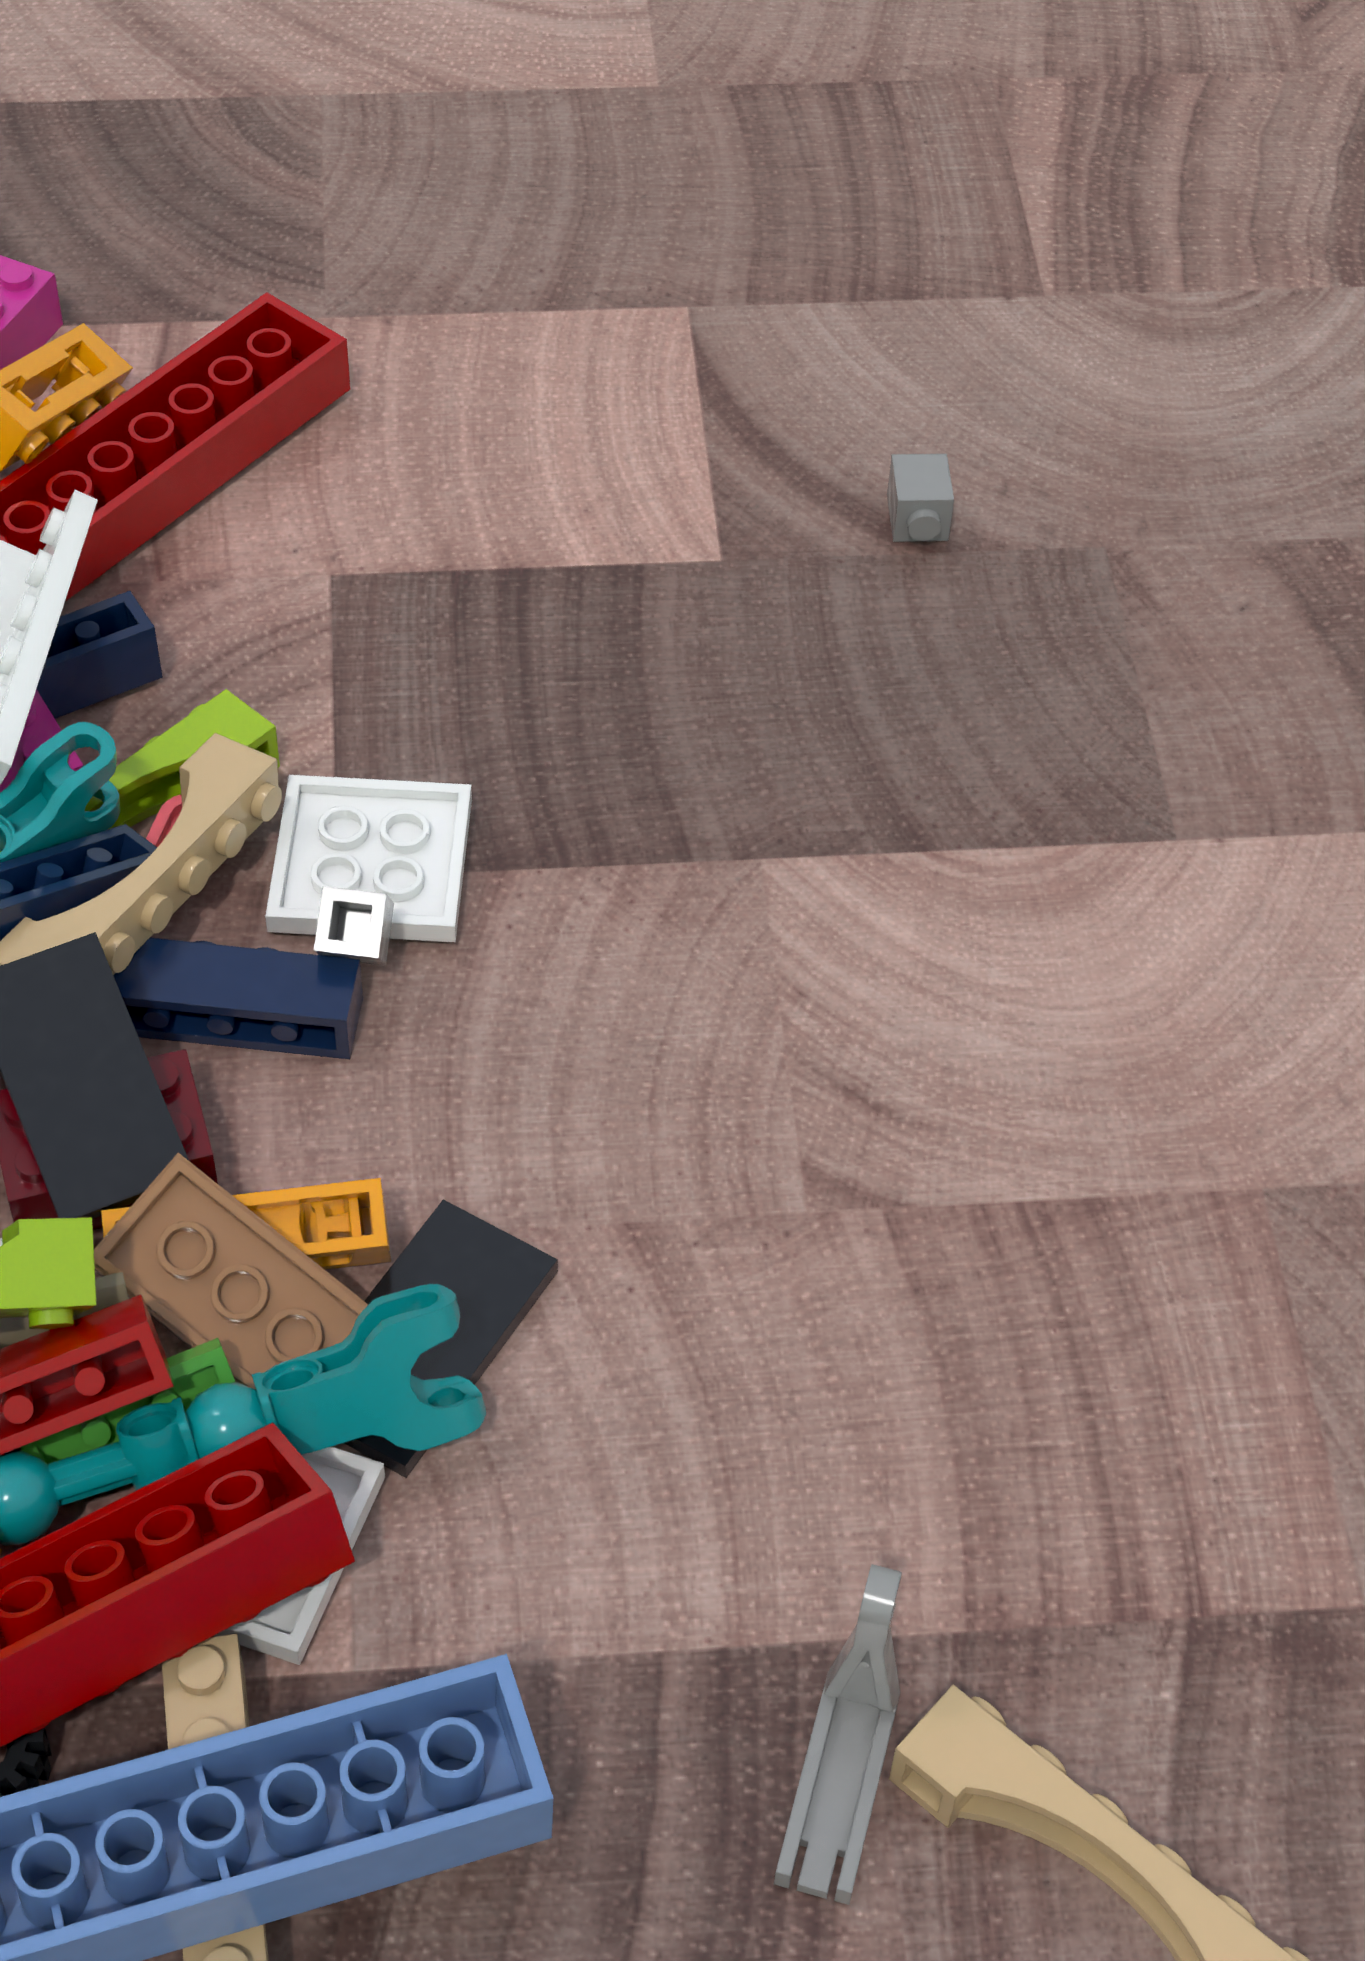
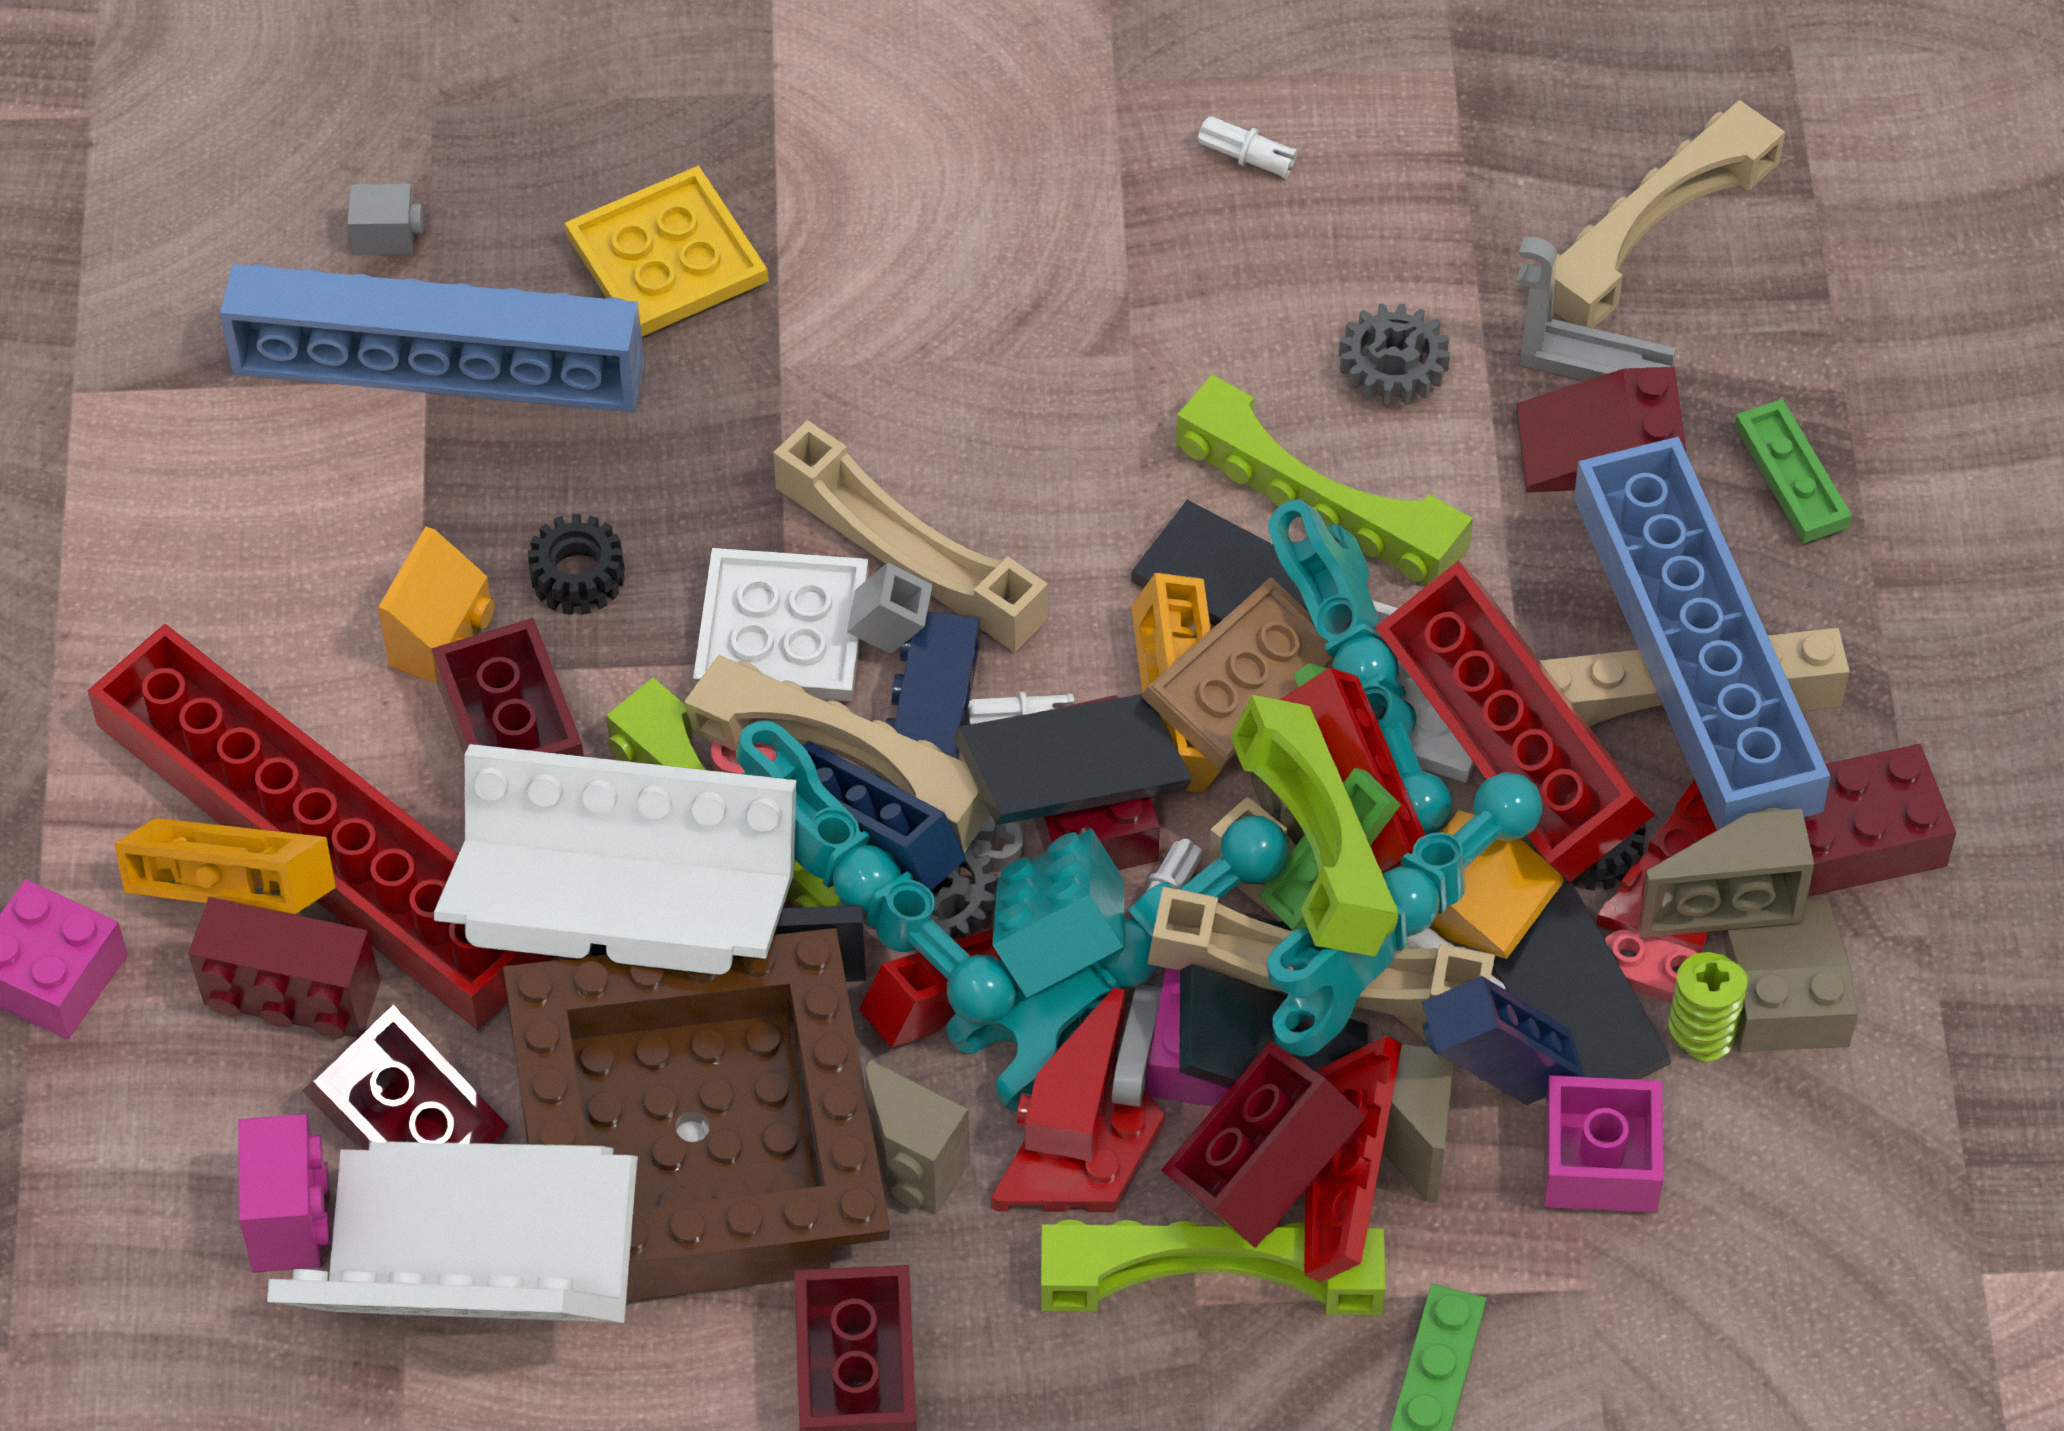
camera: 85 degrees left, 5 degrees up
none -> medium blue brick [220,264,645,413]
none -> light orange slope [378,526,495,683]
none -> dark red brick [431,618,584,757]
none -> black tyre [528,514,625,615]
none -> yellow plate [565,165,769,337]
none -> tan arch [773,420,1048,653]
none -> white axle [968,691,1074,724]
none -> lime arch [1176,374,1473,585]
none -> white axle [1198,117,1298,179]
none -> dark grey gear [1339,303,1450,406]
none -> dark red slope [1516,366,1686,493]

